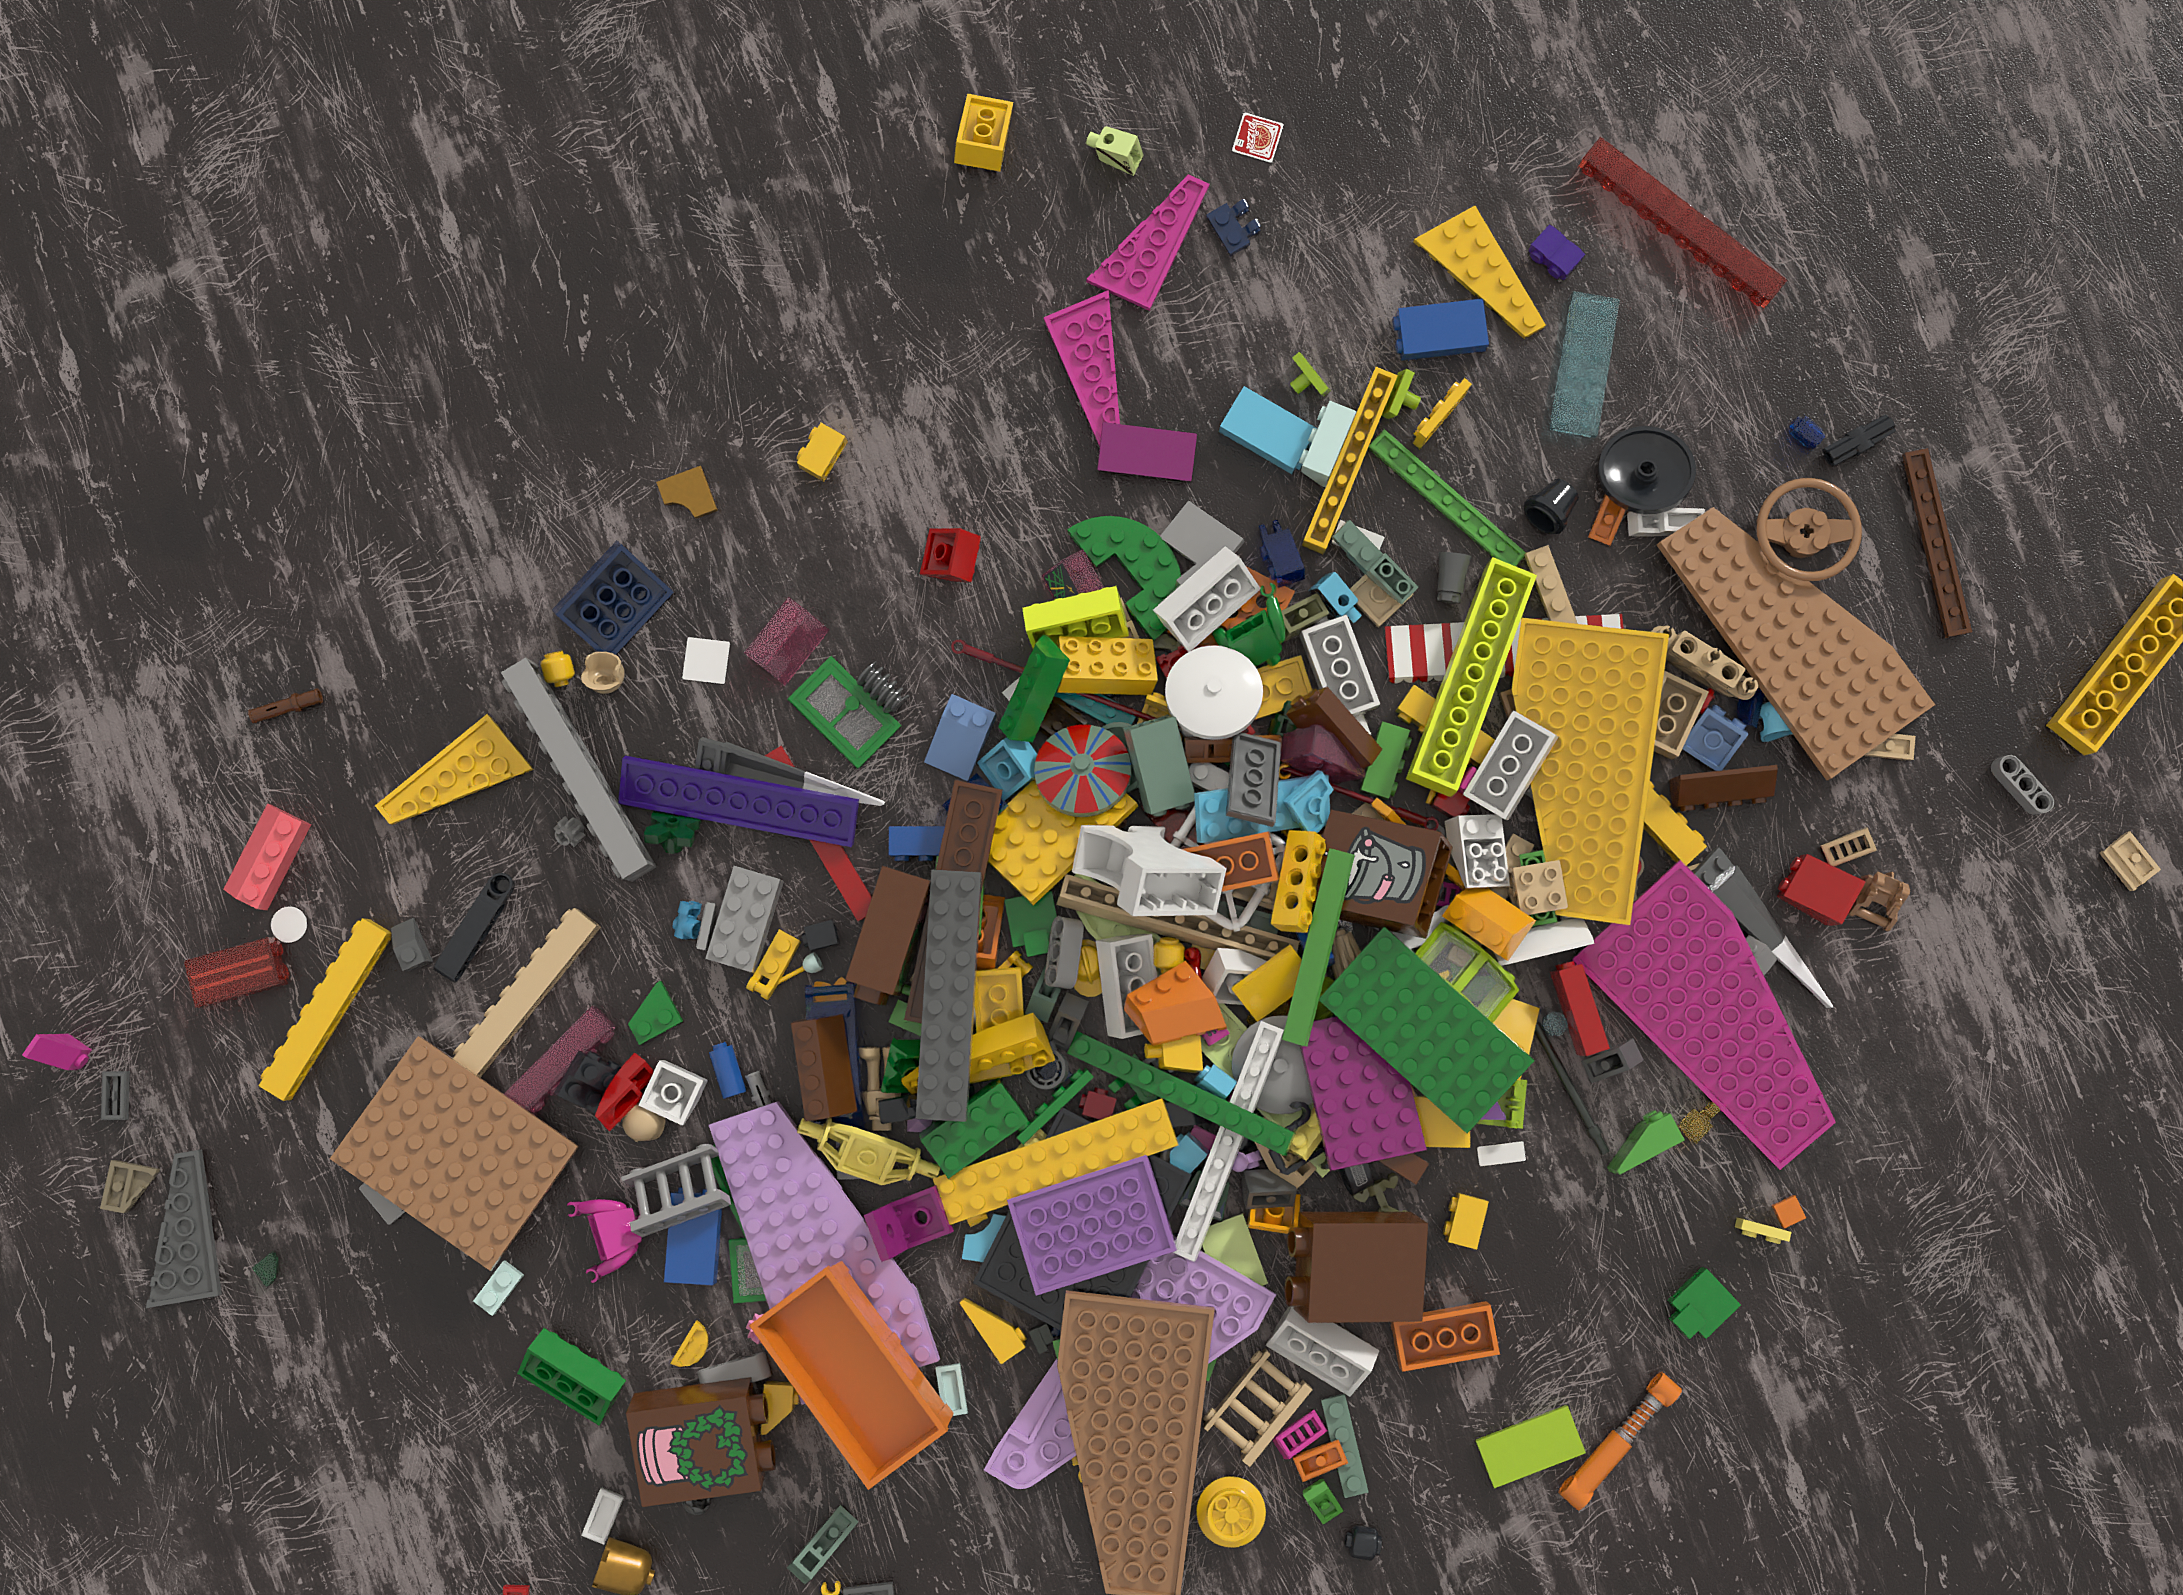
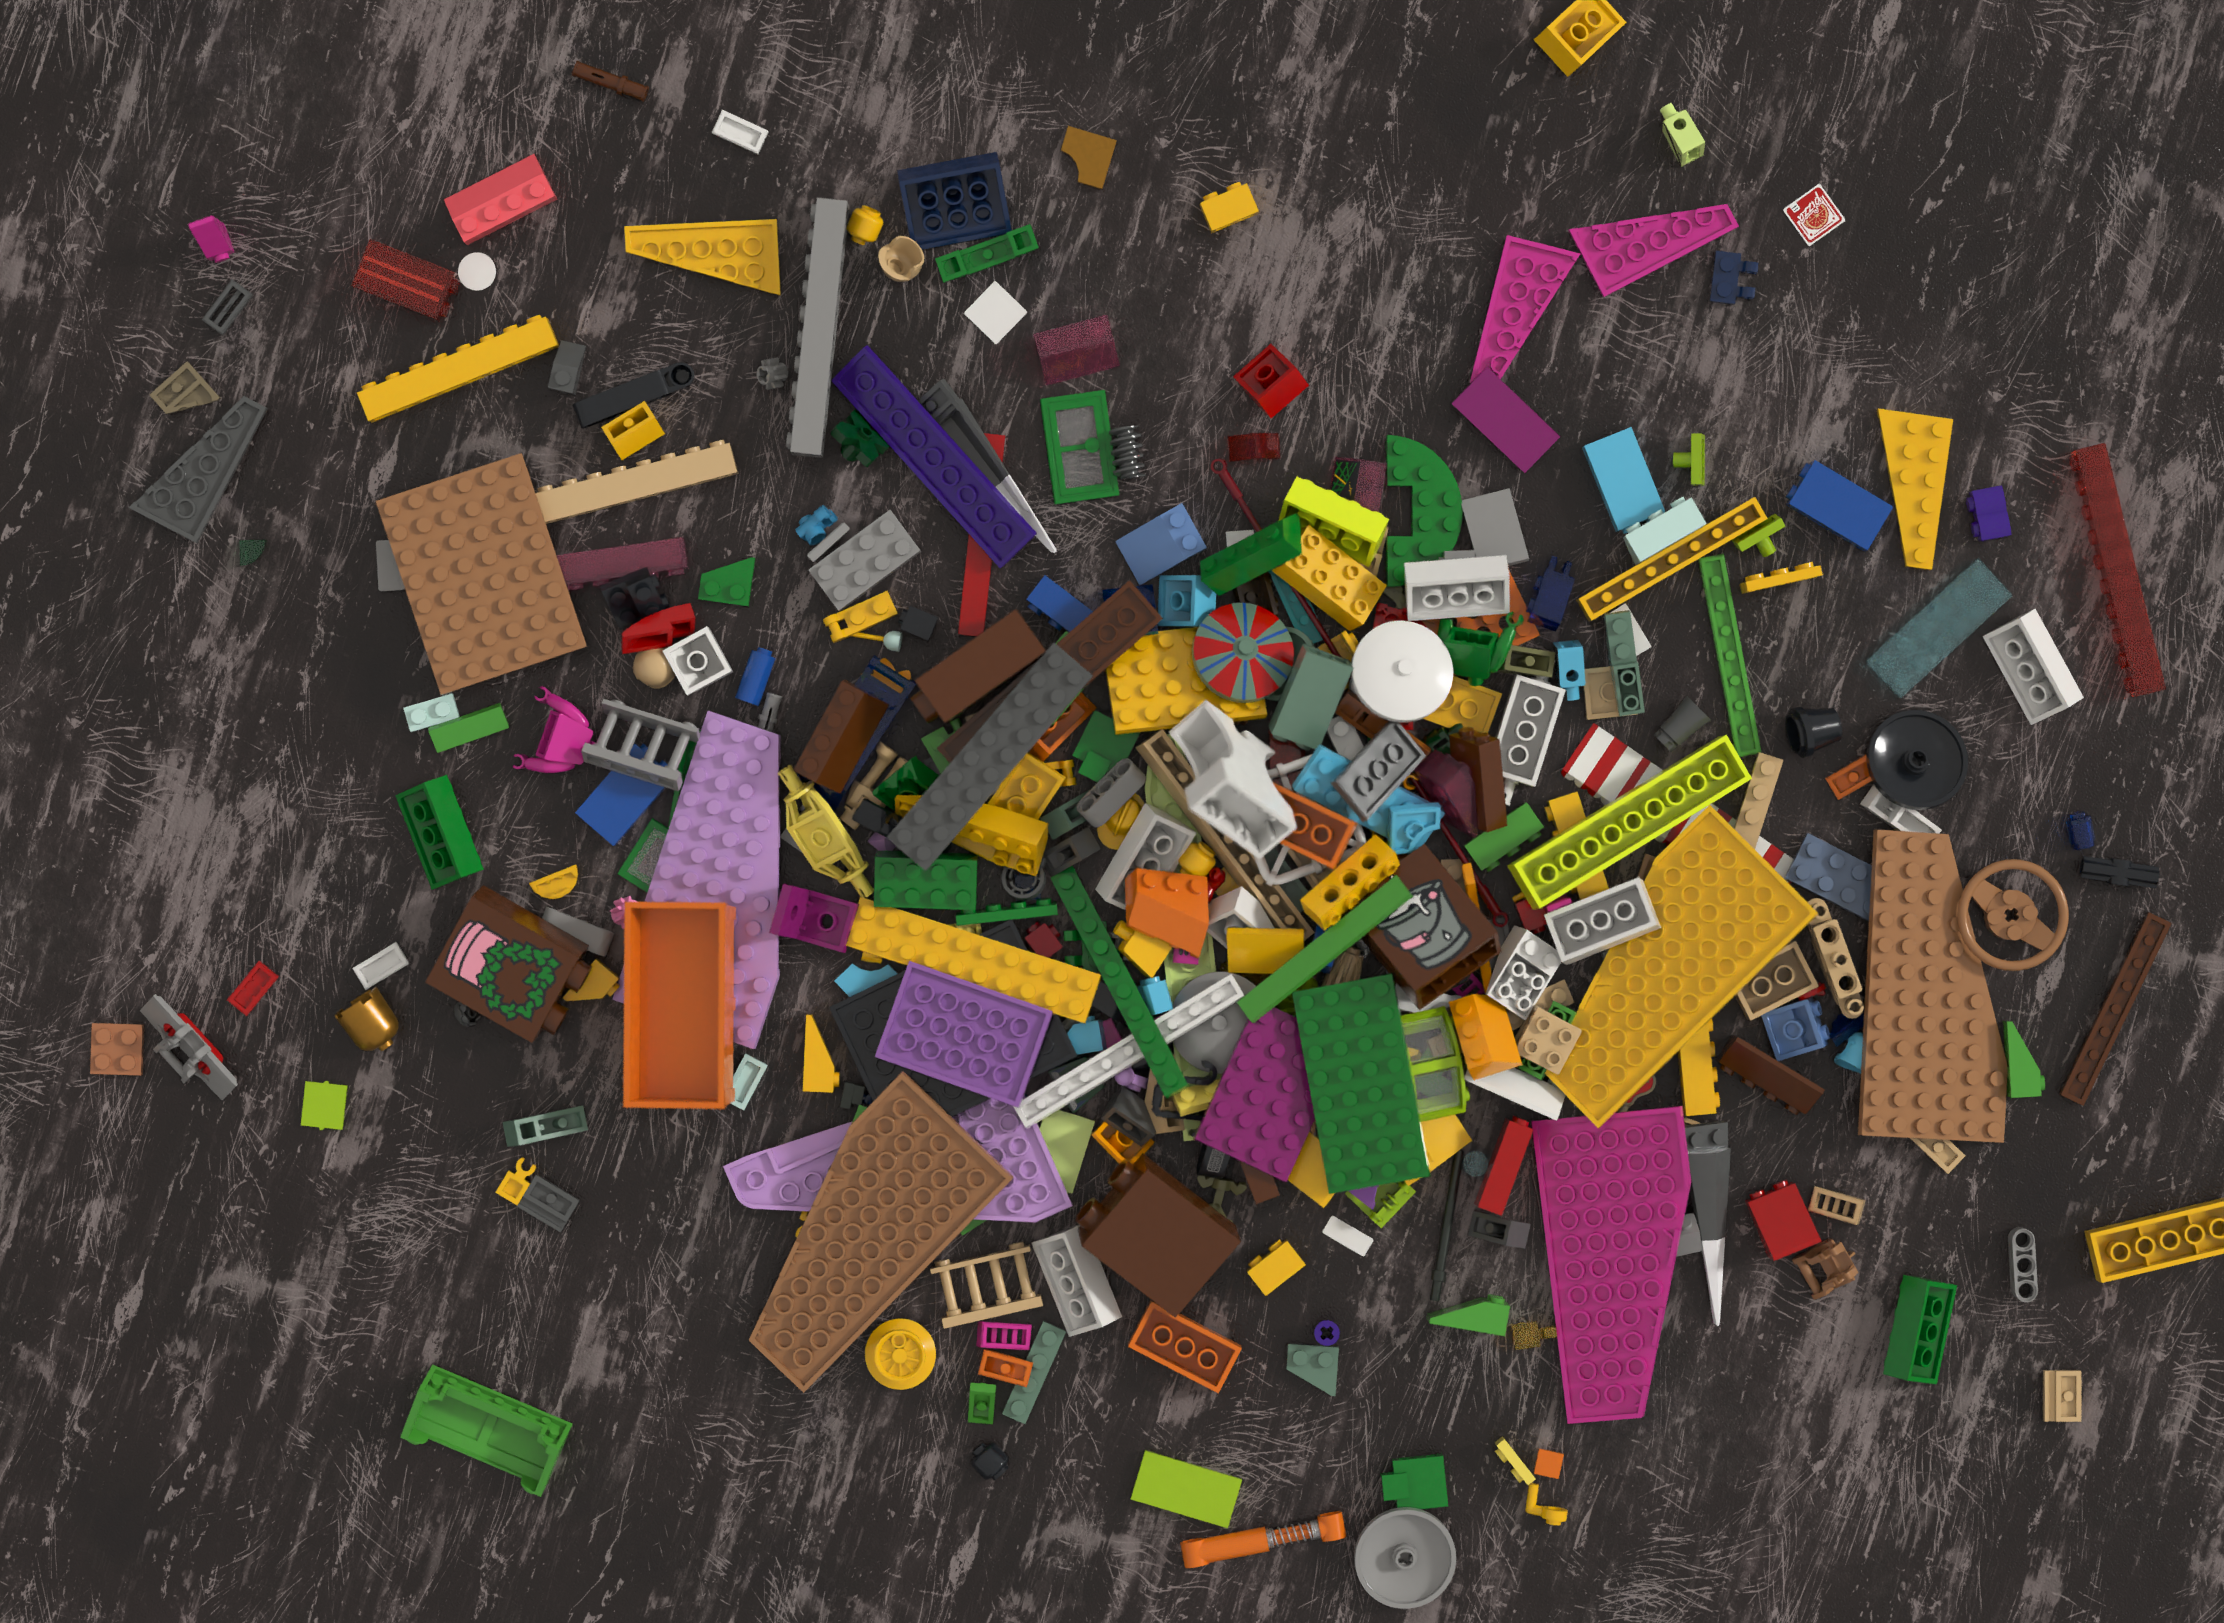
camera: 30 degrees right, 5 degrees up
none -> bright green tile [428,703,509,753]
none -> yellow brick [601,401,665,460]
none -> white tile [712,110,769,155]
none -> green slope [935,224,1039,283]
none -> clear red slope [1228,433,1280,462]
none -> sand green wing [1286,1343,1339,1396]
none -> dark purple bush [1314,1320,1340,1346]
none -> light grey dish [1354,1507,1456,1609]
none -> yellow plate [1525,1483,1568,1525]
none -> sand blue plate [1784,833,1872,922]
none -> green slope [1883,1275,1957,1384]
none -> white slope [1983,609,2084,725]
none -> bright green slope [2003,1021,2045,1098]

